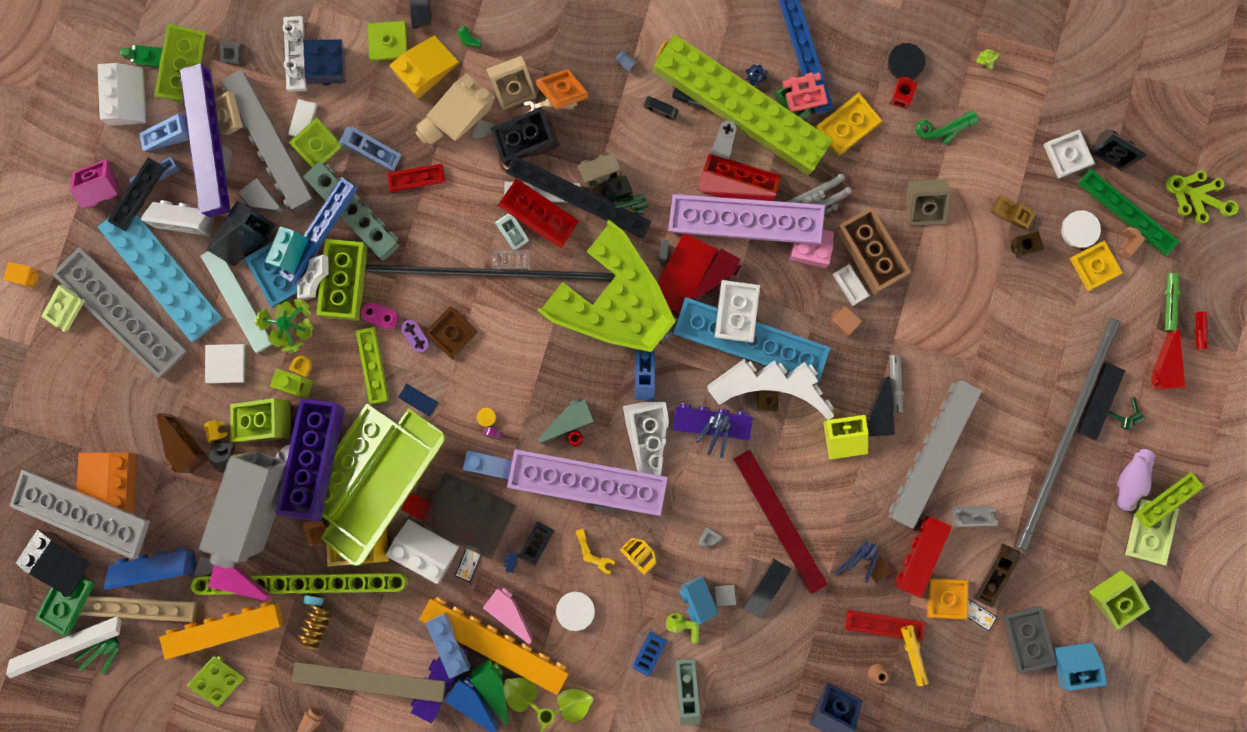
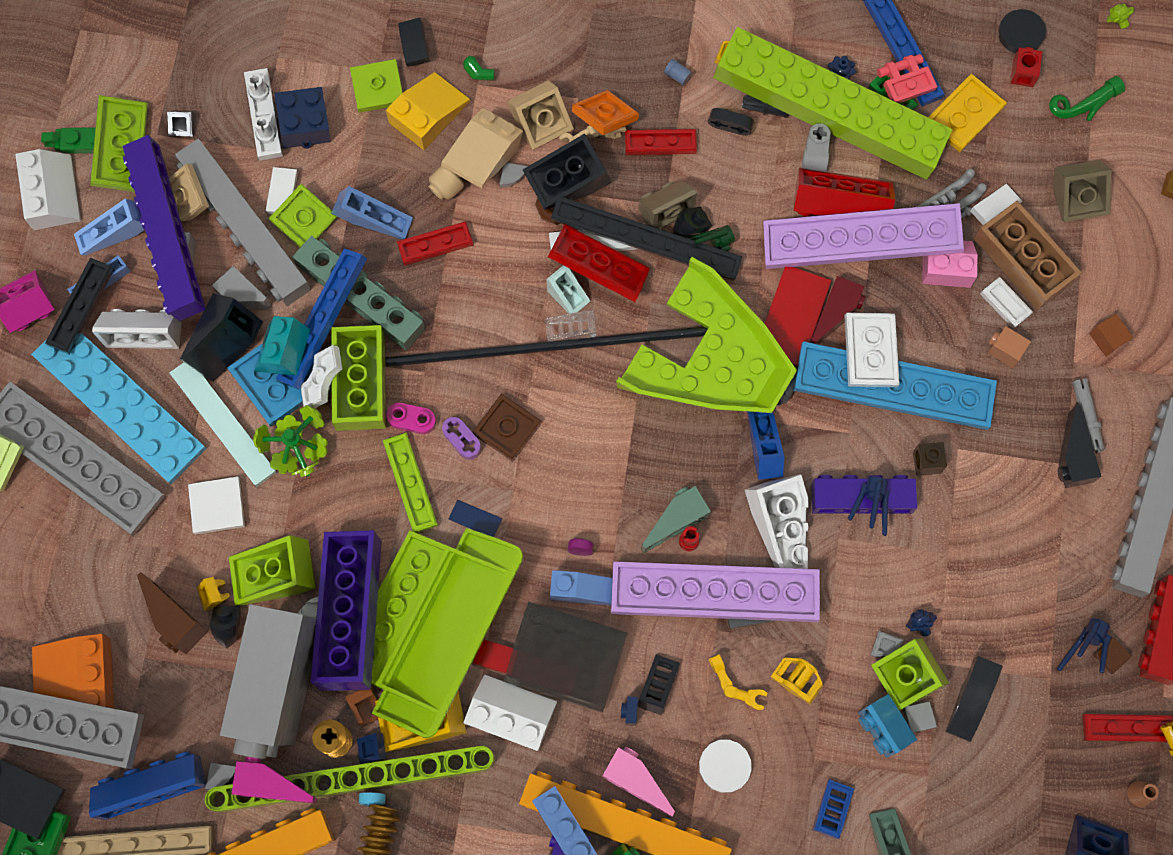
camera: 10 degrees left, 10 degrees down
lime torso [270,368,314,399] -> none
yellow tile [289,355,312,378] -> none
sticker [455,541,485,583] -> none
yellow tile [477,408,497,427] -> none
dark grey tile [659,240,669,262] -> none
lime plate [666,613,699,644] -> none
white arch [707,359,834,420] -> none
dark red tile [733,449,828,595] -> none
neon yellow slope [823,415,868,460] -> none
none -> pearl gold piece [312,719,353,758]
none -> dark blue plate [357,733,386,764]
none -> red tile [625,129,697,155]
none -> lime slope [871,638,949,711]
none -> dark blue plant [906,609,937,637]
none -> white tile [970,184,1022,225]
none -> dark orange panel [1089,314,1133,357]

